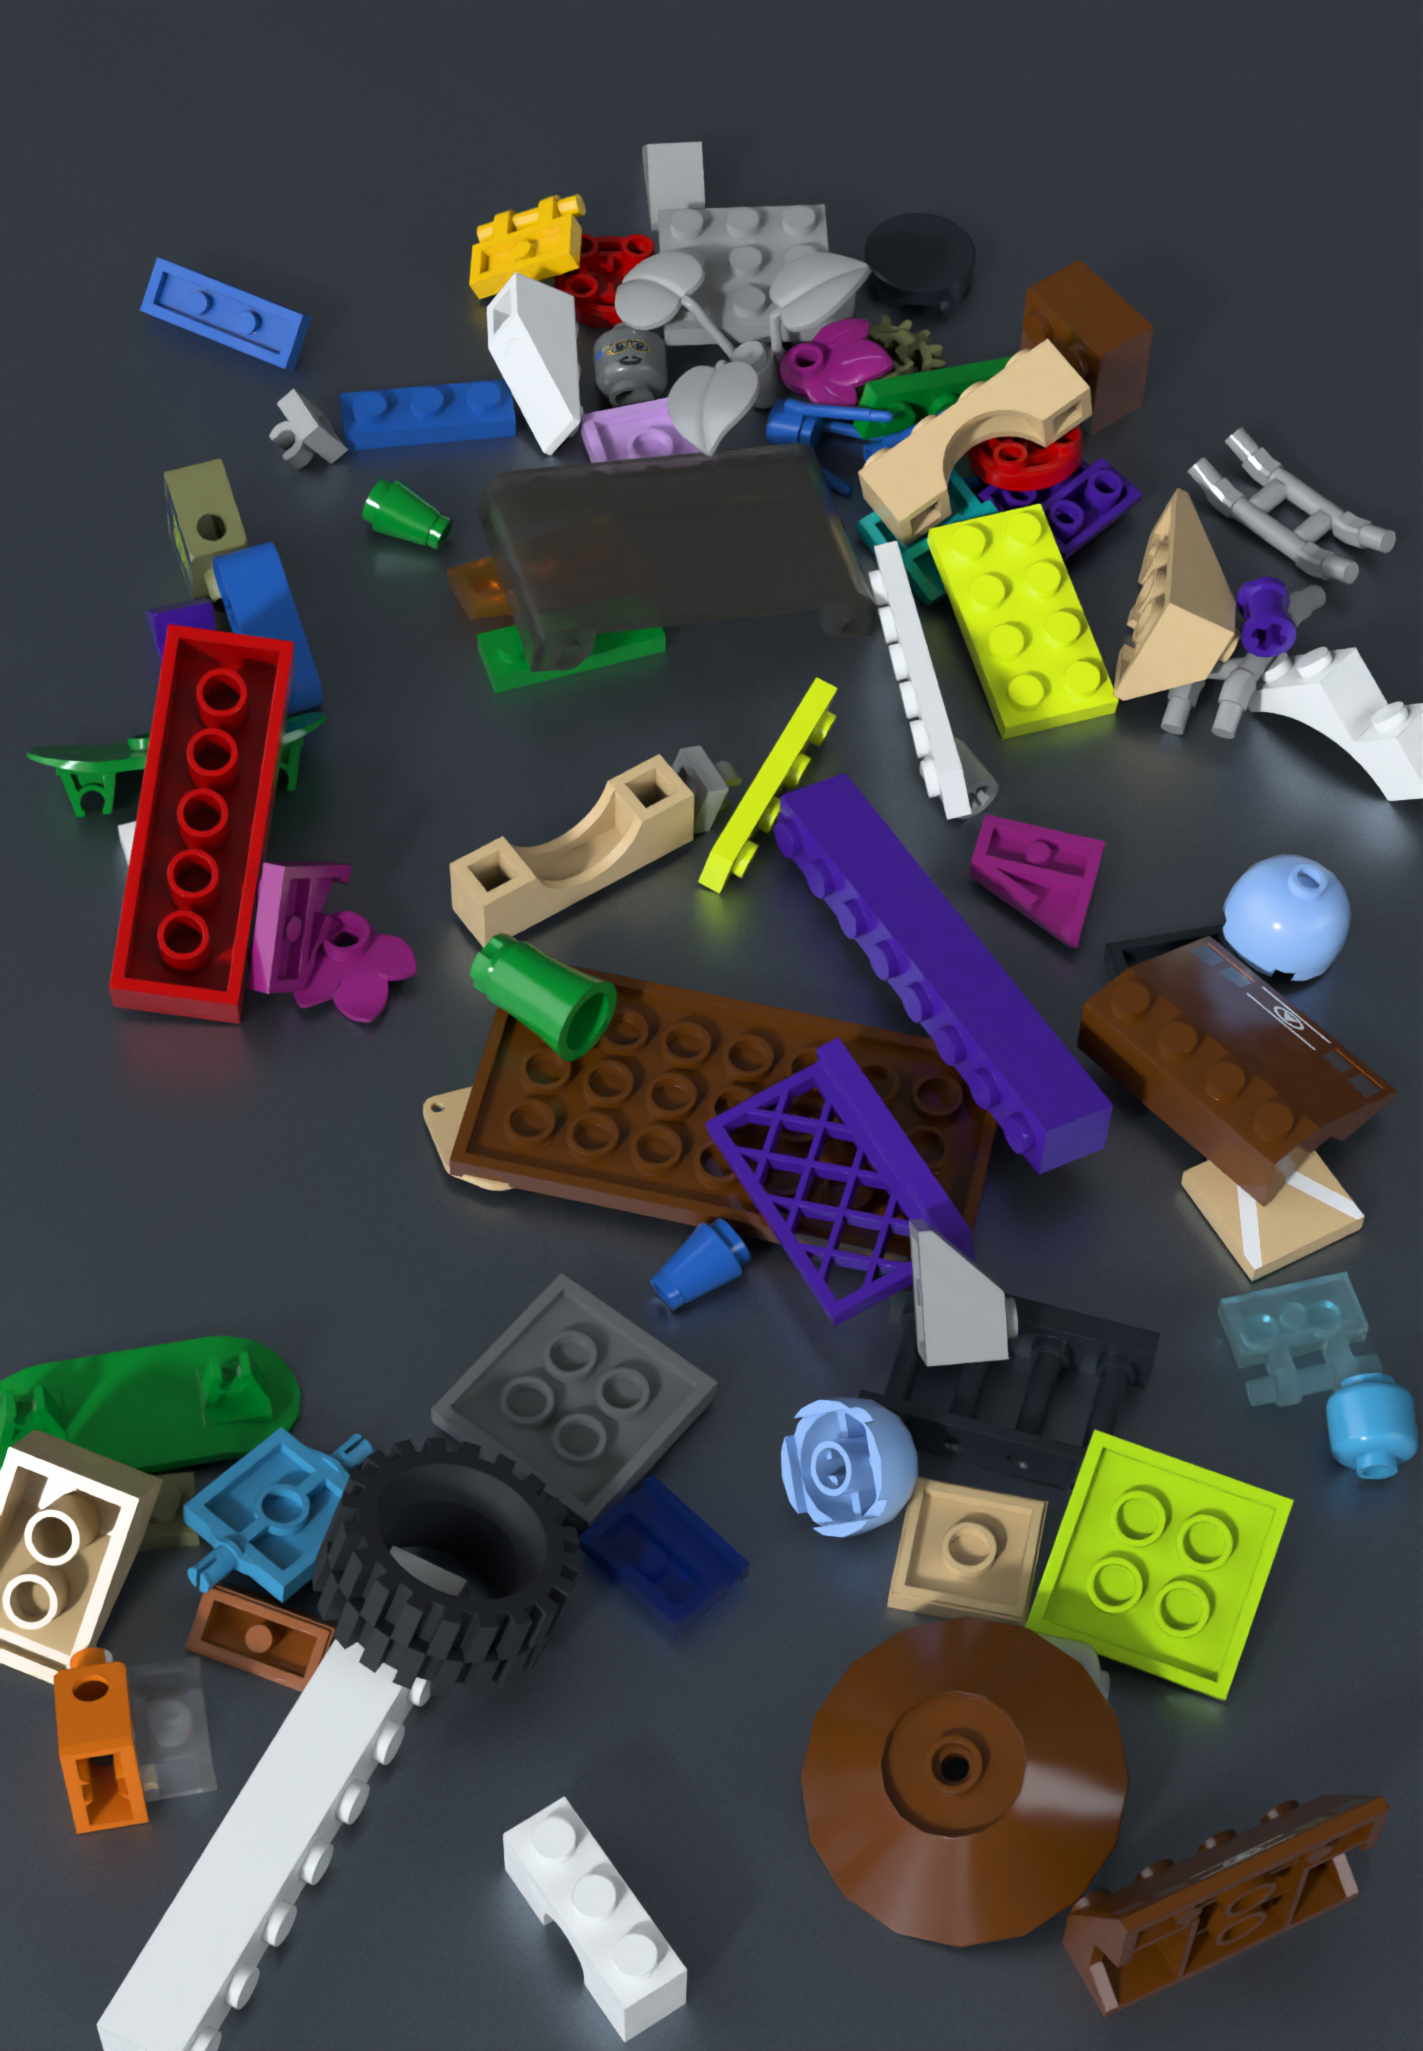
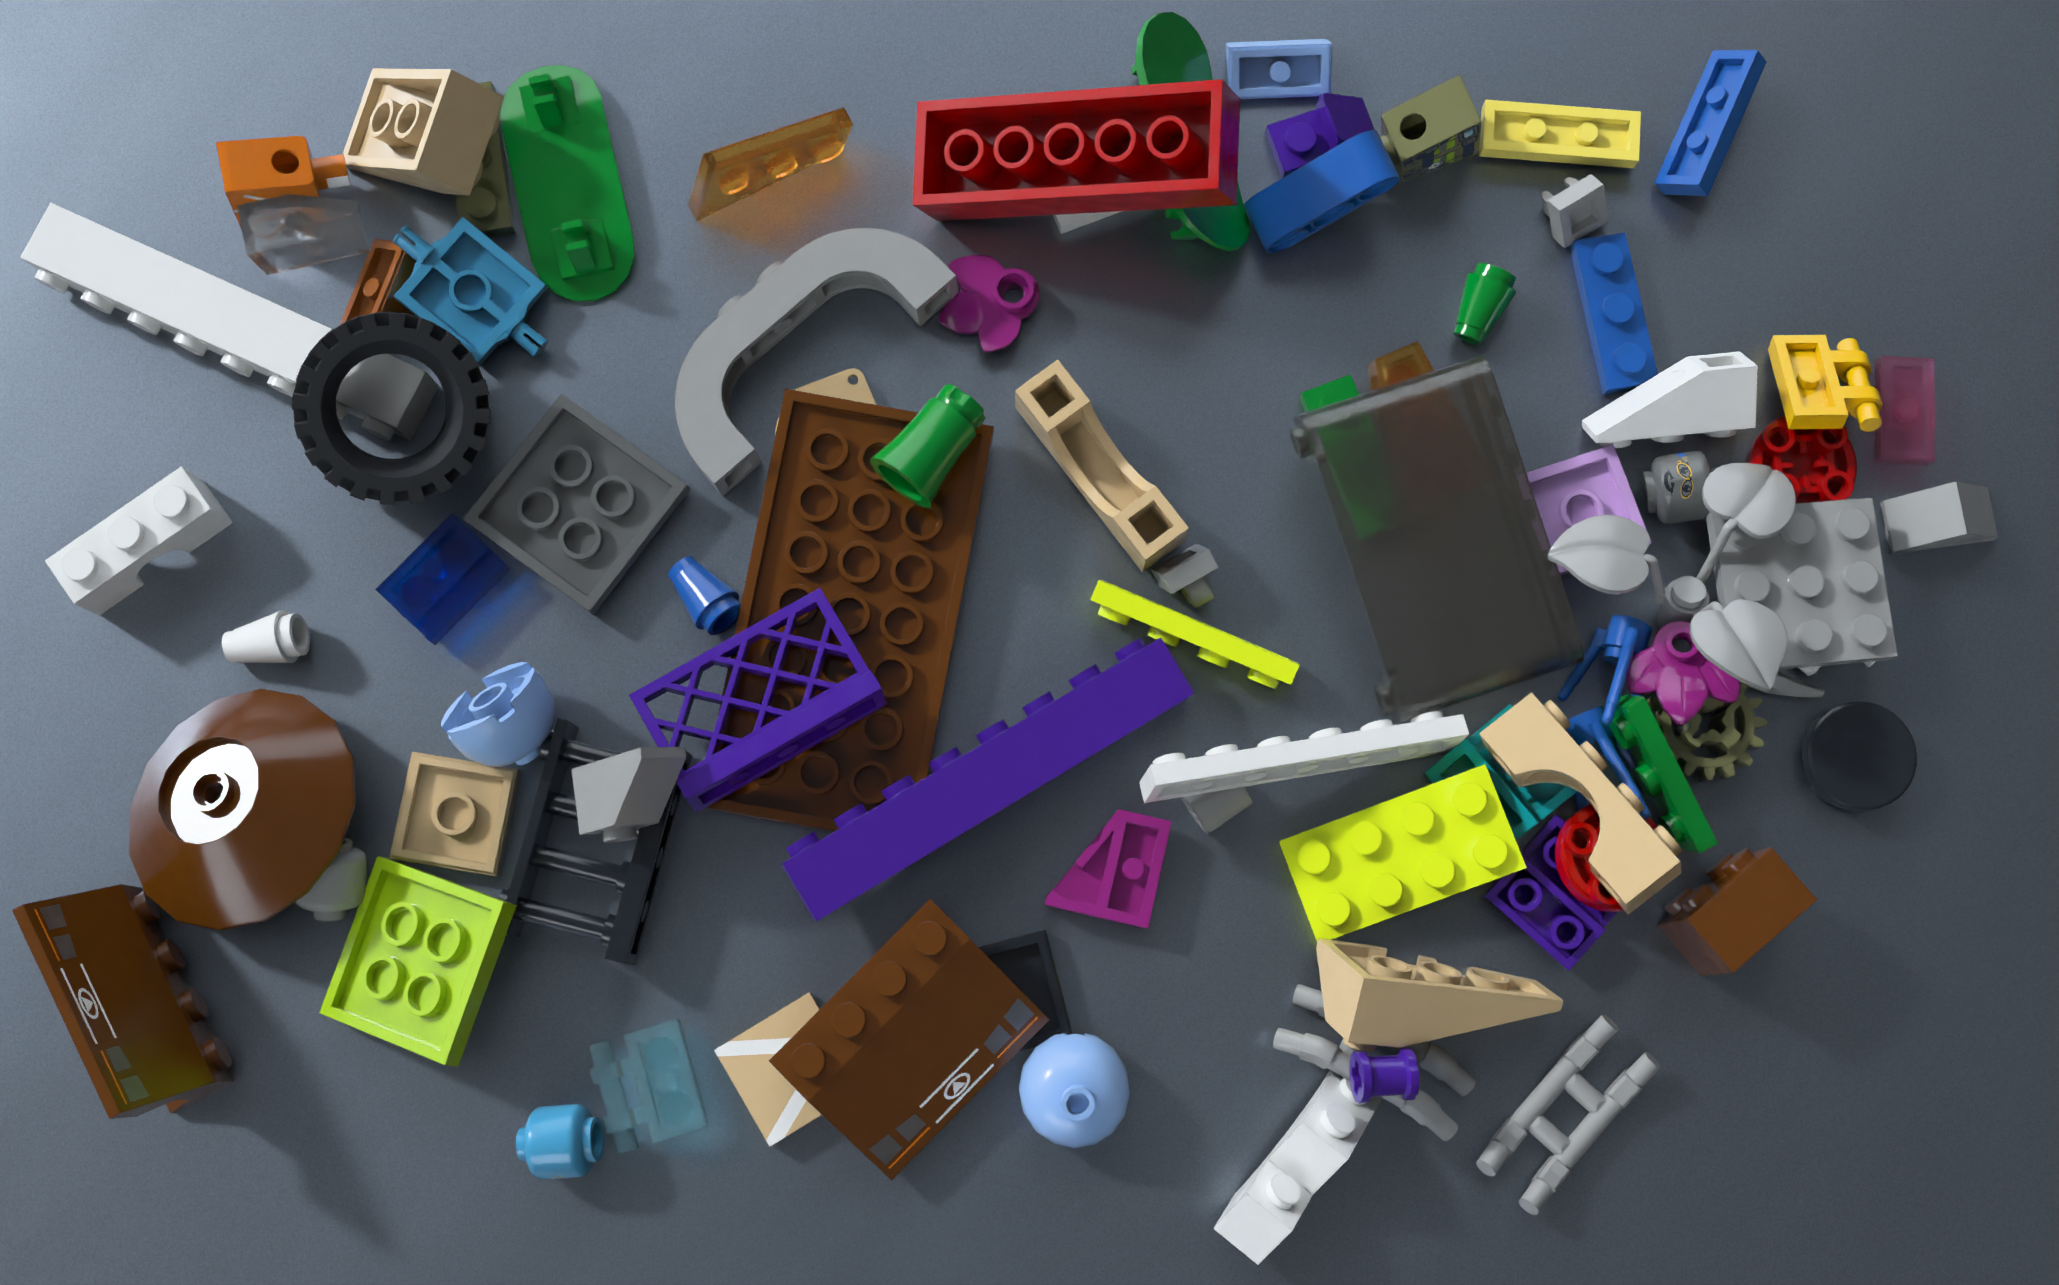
camera: 90 degrees right, 25 degrees up
magenta wing [247,861,352,994] -> none
none -> white cone [222,610,310,663]
none -> light grey arch [675,228,959,497]
none -> clear orange wing [688,107,853,221]
none -> light blue slope [1226,39,1332,99]
none -> light yellow plate [1479,100,1641,168]
none -> clear pink plate [1875,356,1935,466]

